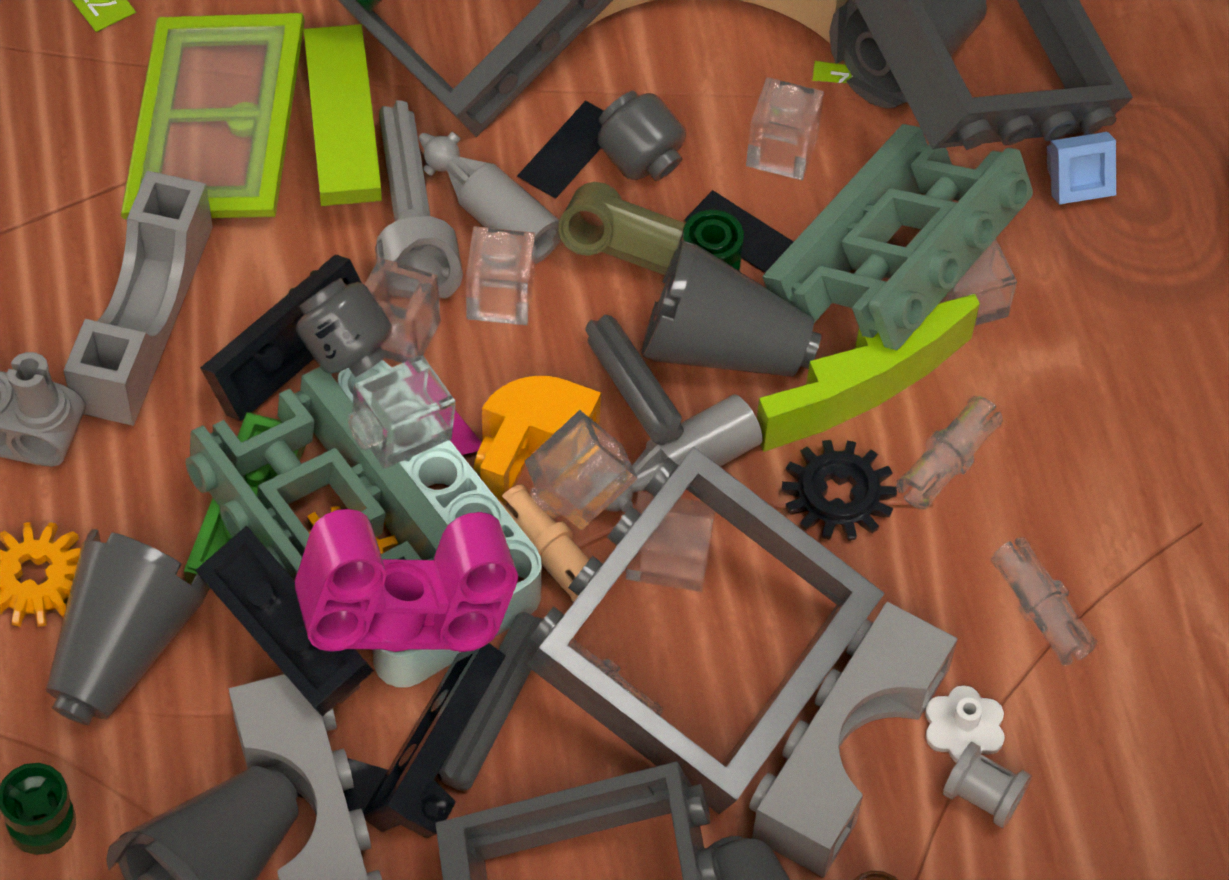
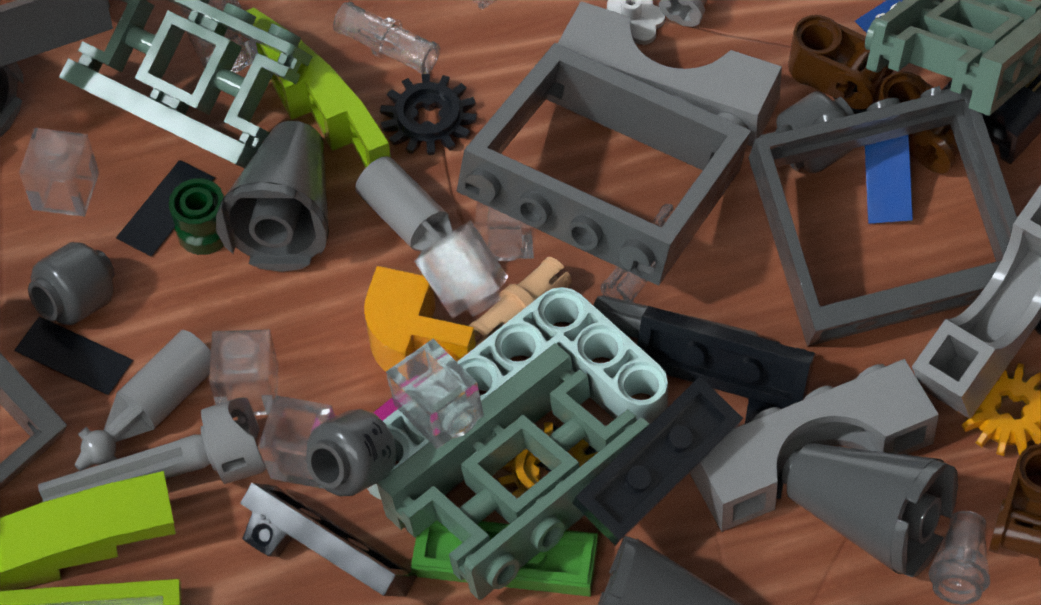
camera: 90 degrees left, 0 degrees up
dark pink beam [295,509,518,652] -> none
olive piece [558,182,686,275] -> none
dark grey axle [585,315,684,445] -> none

